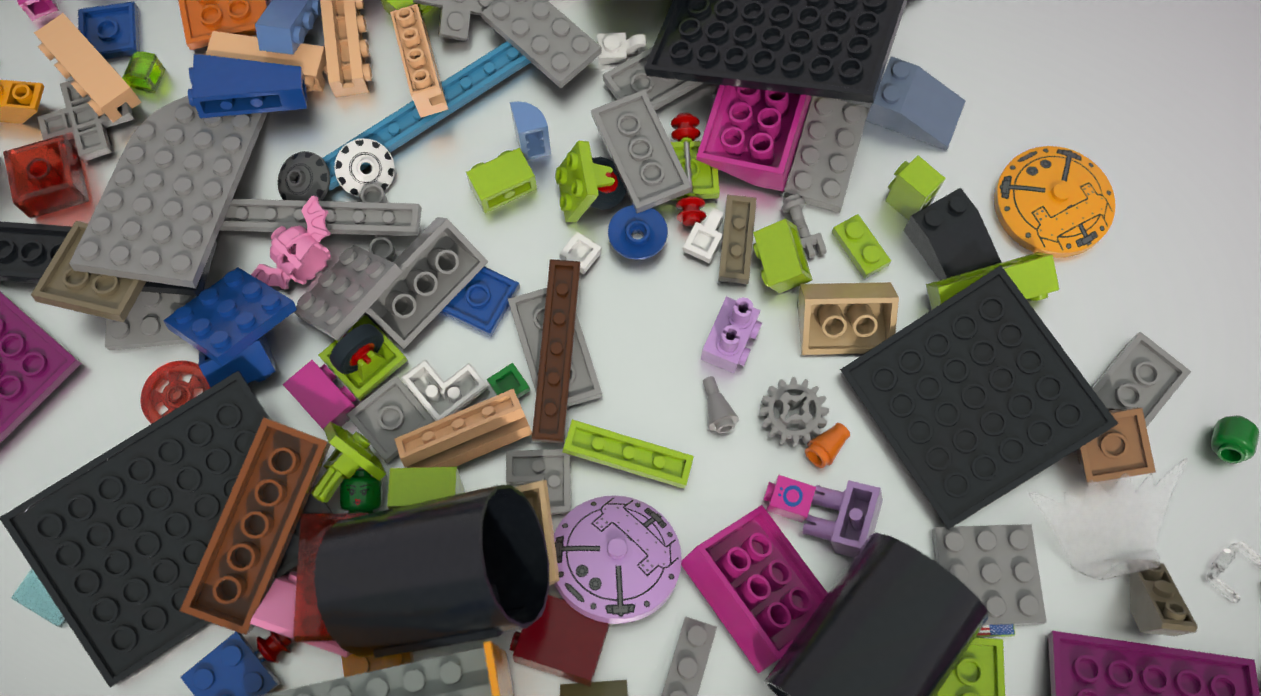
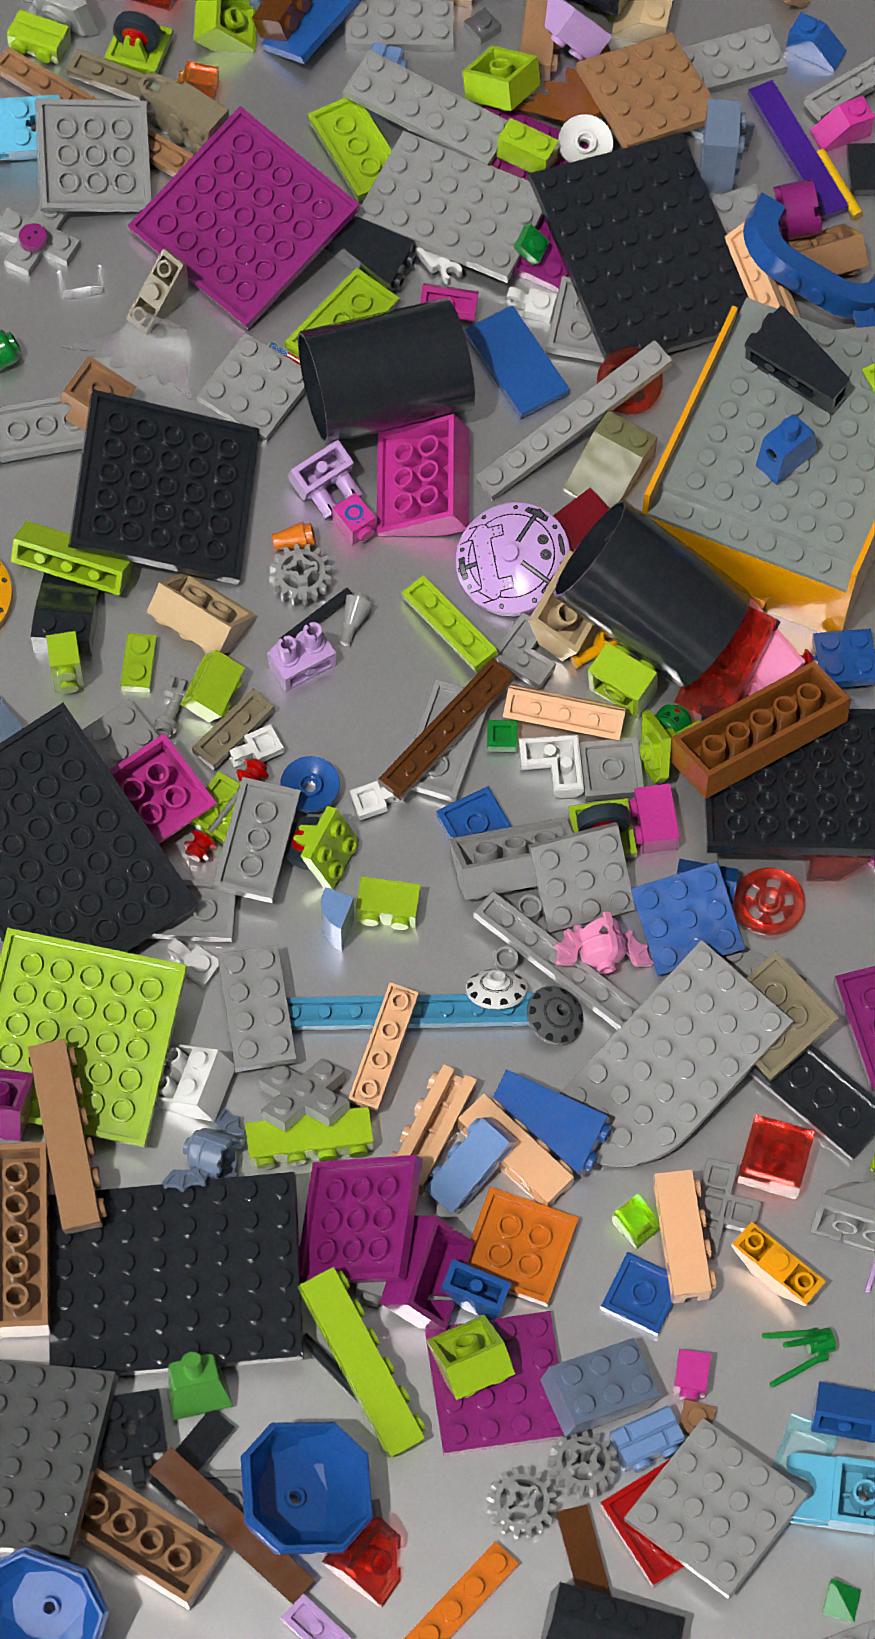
camera: 145 degrees left, 5 degrees down
none -> black bar [279,587,353,641]

